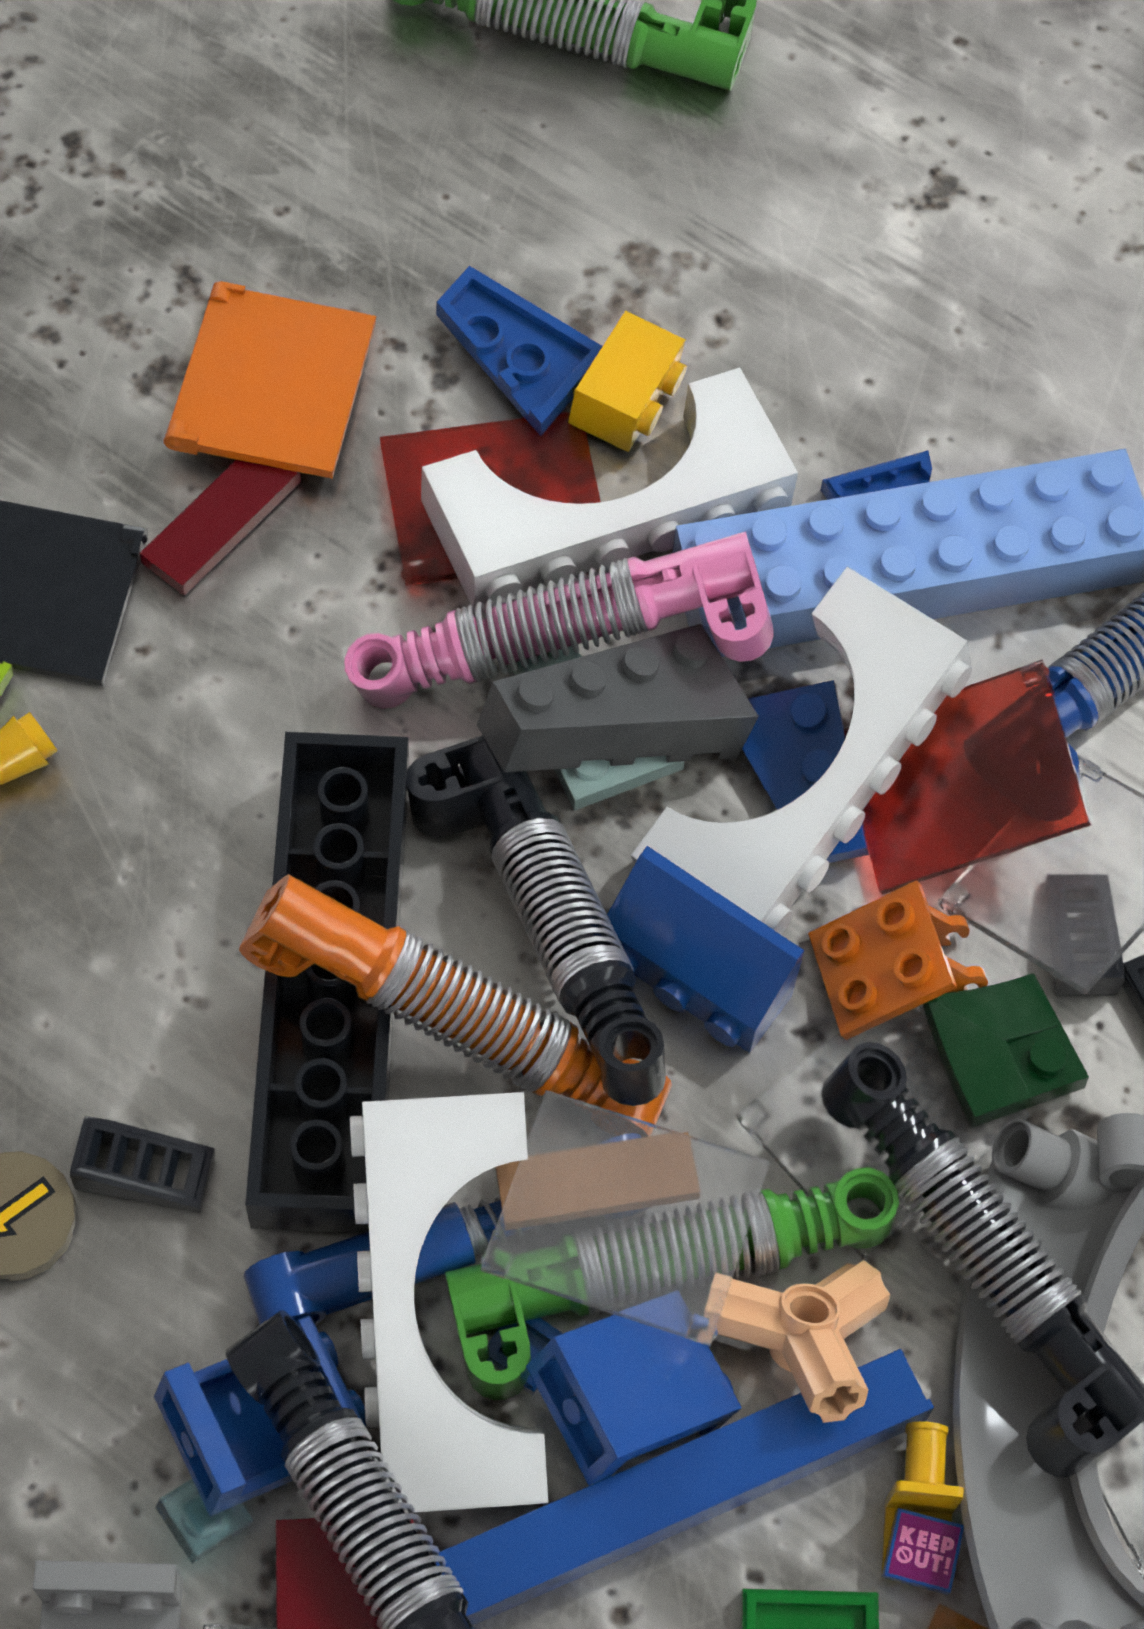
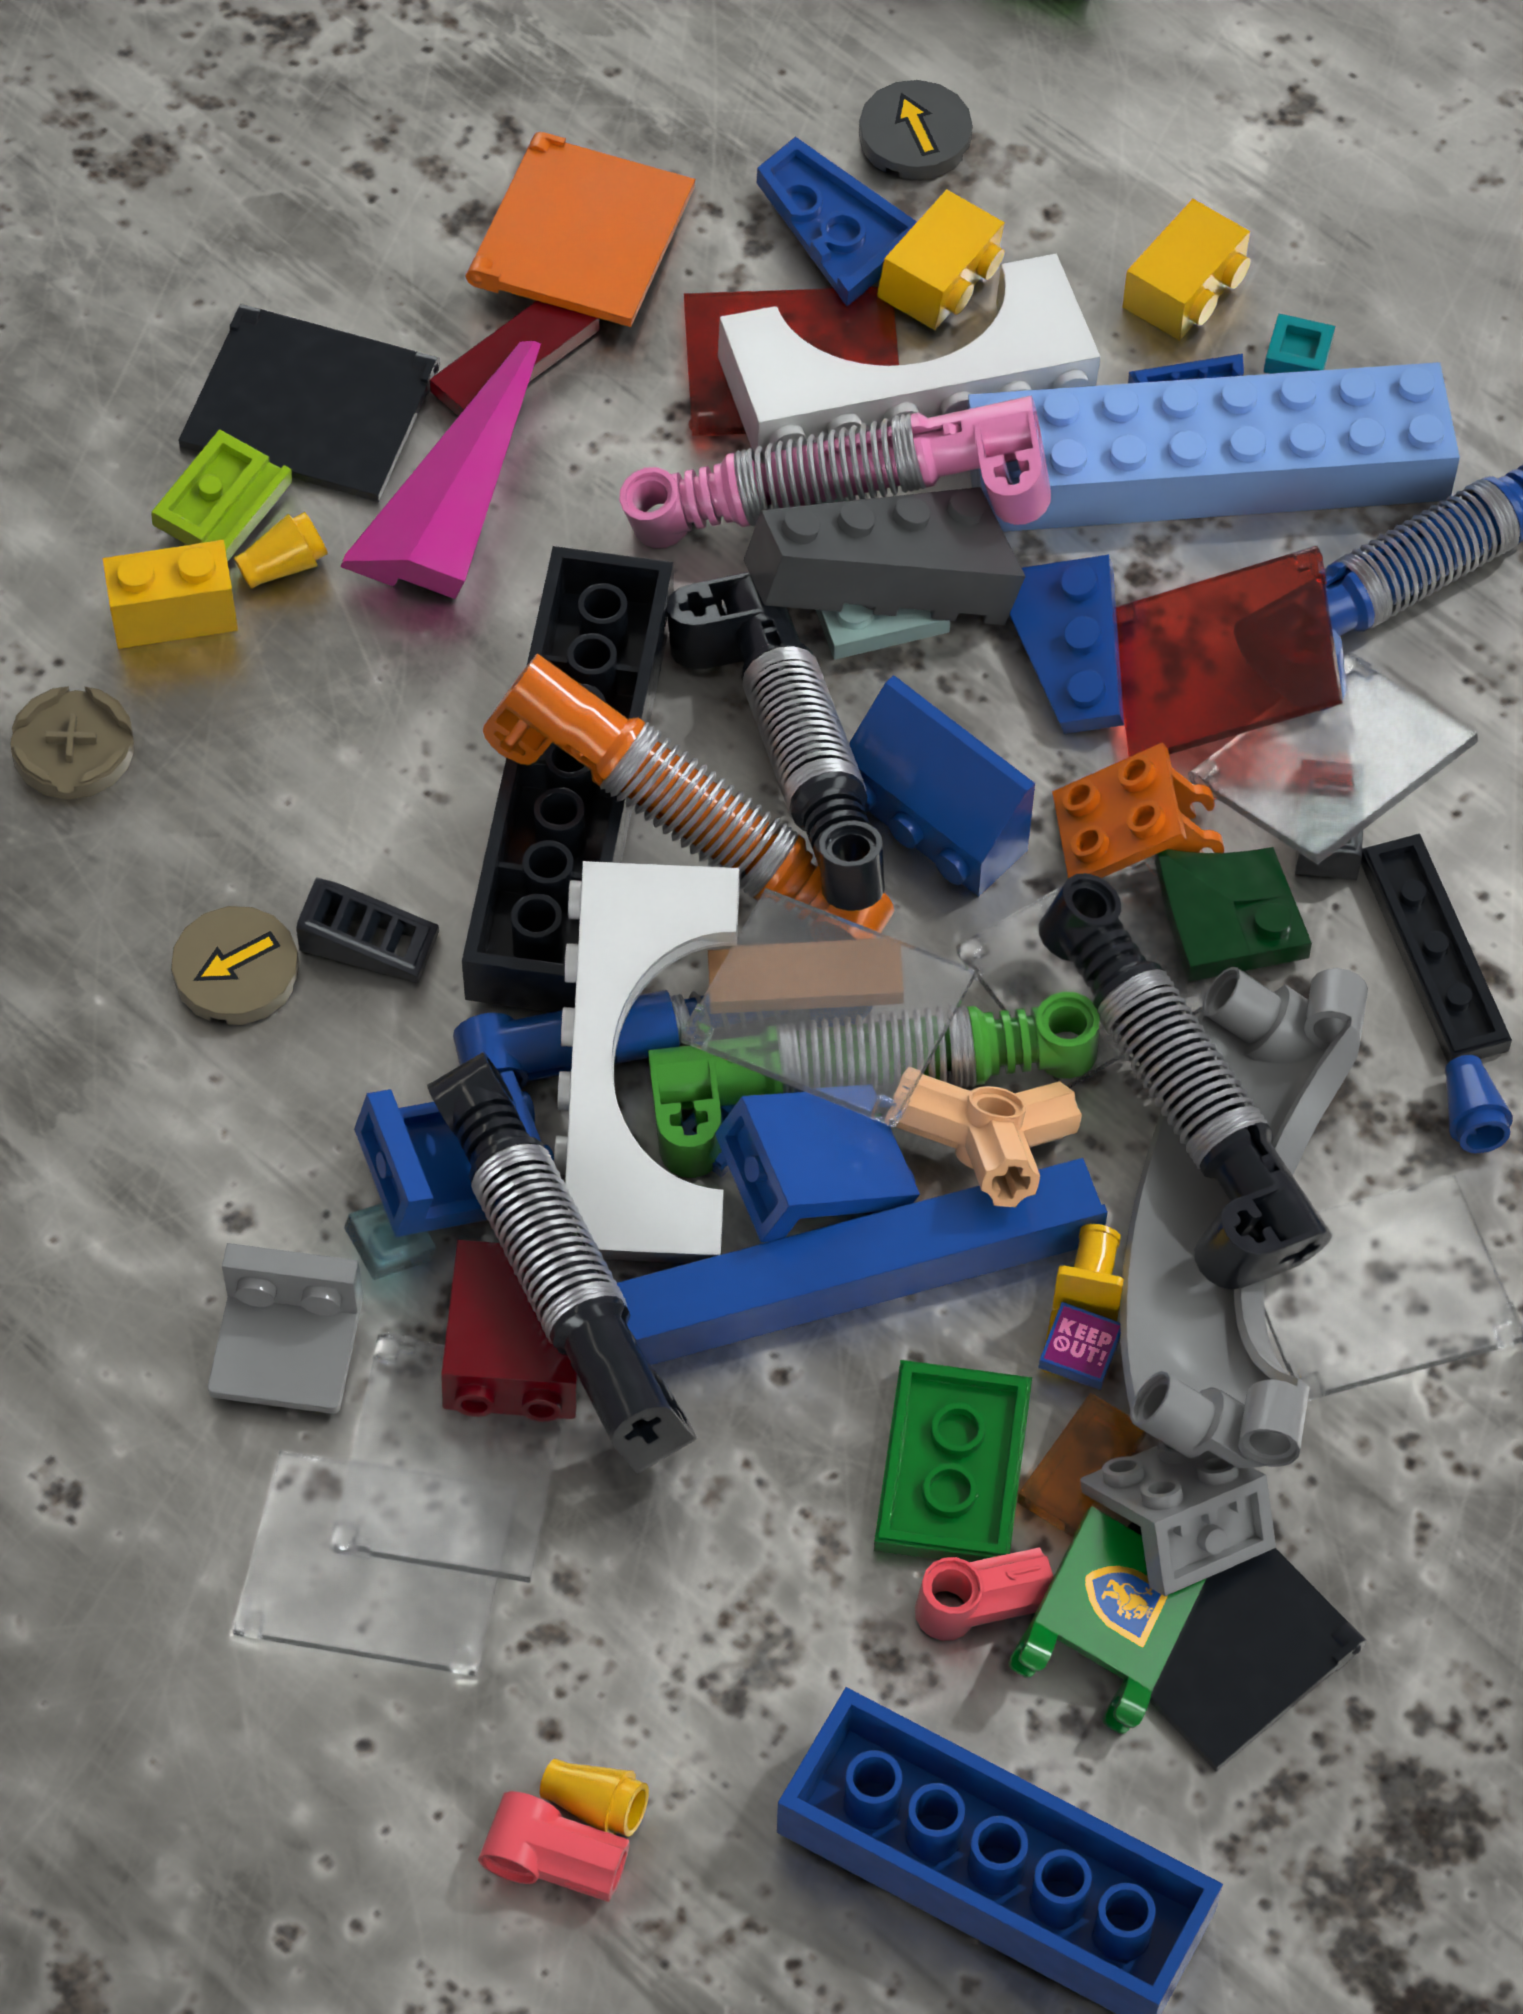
camera: 10 degrees right, 5 degrees down
white arch [631,567,972,935] -> none
none -> dark pink wedge [340,341,541,599]
none -> dark grey tile [859,80,973,180]
none -> yellow brick [1122,198,1251,341]
none -> teal plate [1263,313,1336,374]

